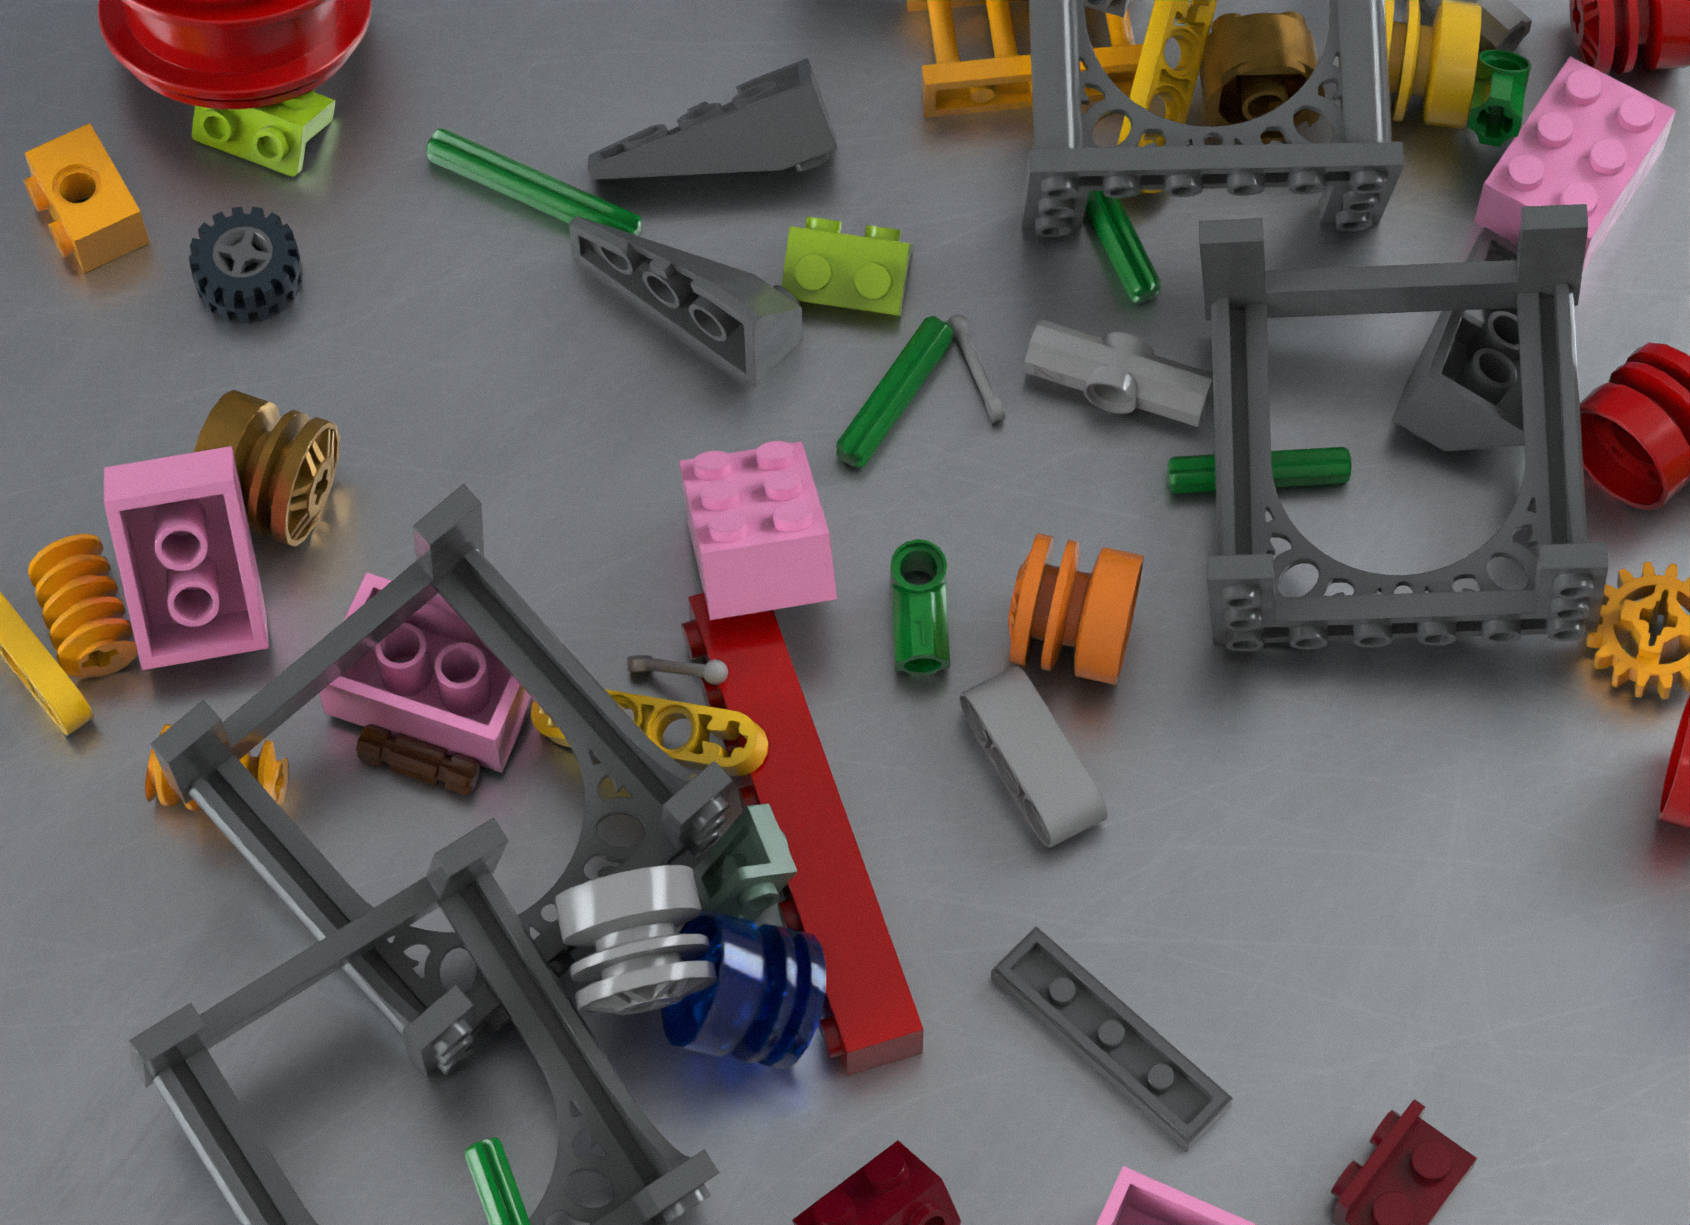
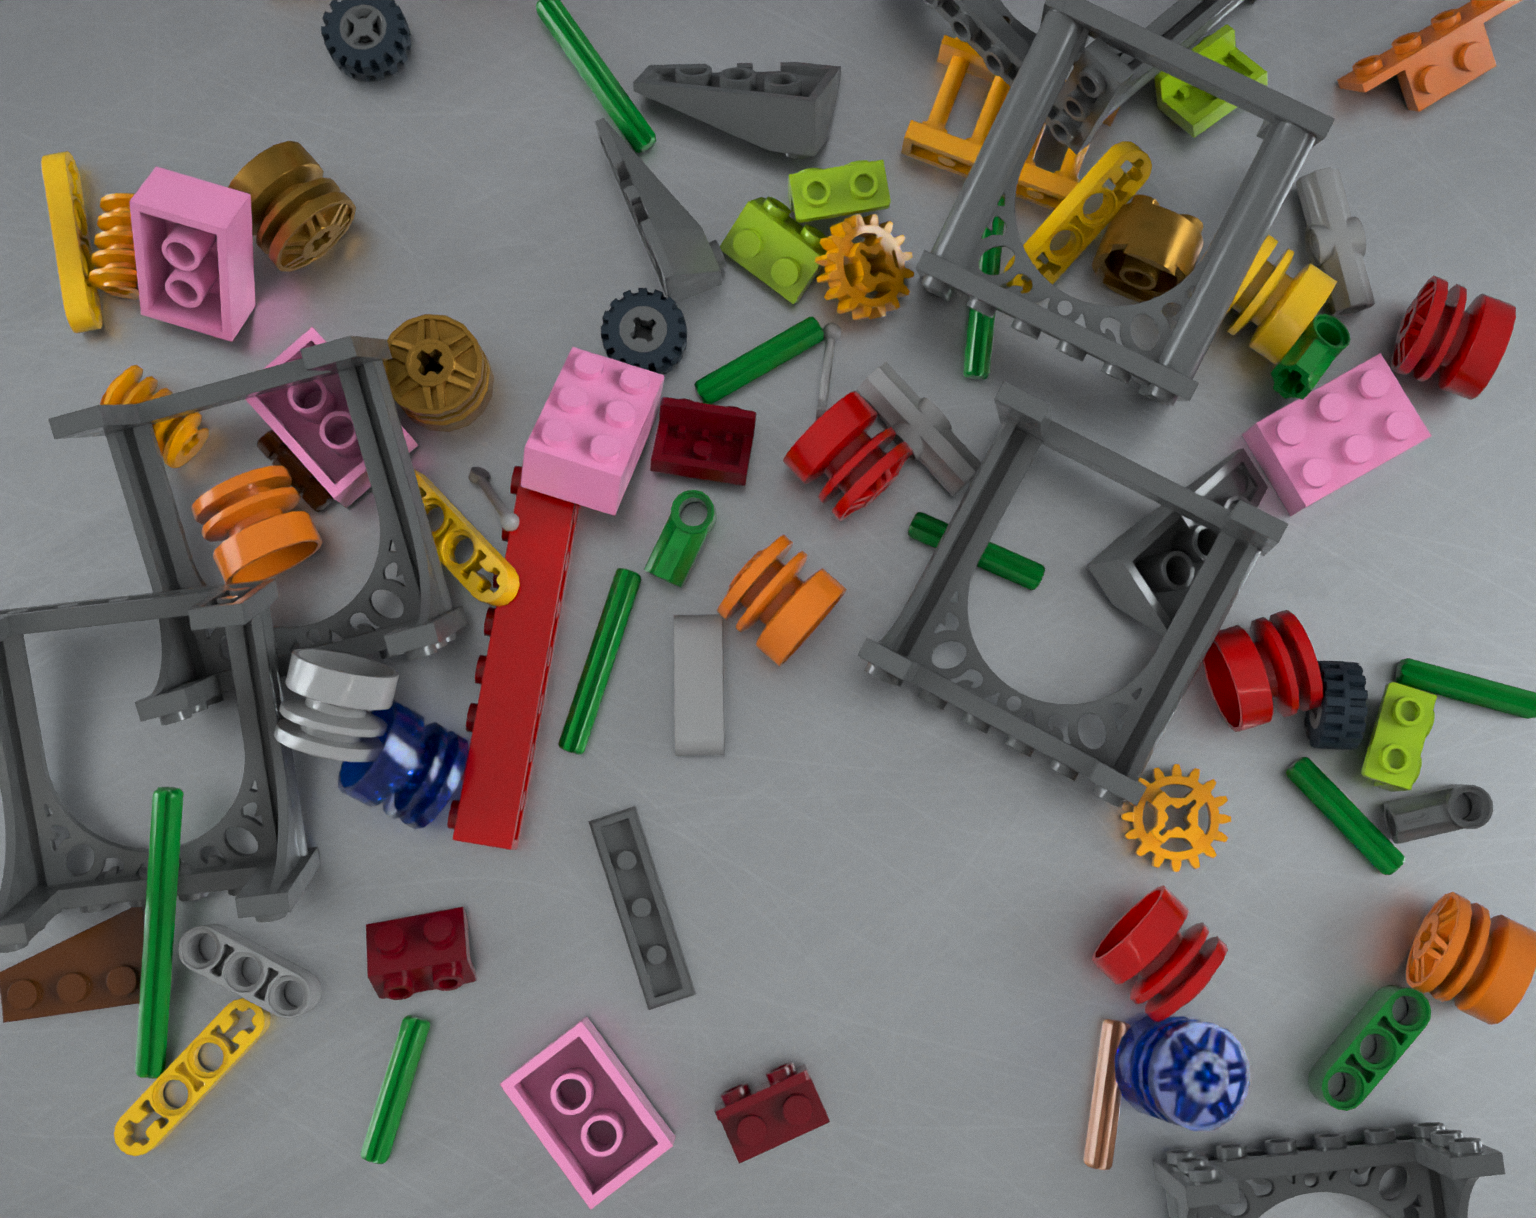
camera: 25 degrees right, 20 degrees up
sand green bracket [683,804,798,947] -> none
none -> orange wheel [191,466,323,584]
none -> pearl gold wheel [383,314,494,432]
none -> green axle [558,568,641,755]
none -> black wheel [601,288,687,374]
none -> dark red bracket [650,397,757,486]
none -> red wheel [783,390,913,521]
none -> lime bracket [788,159,891,223]
none -> light orange gear [815,214,914,320]

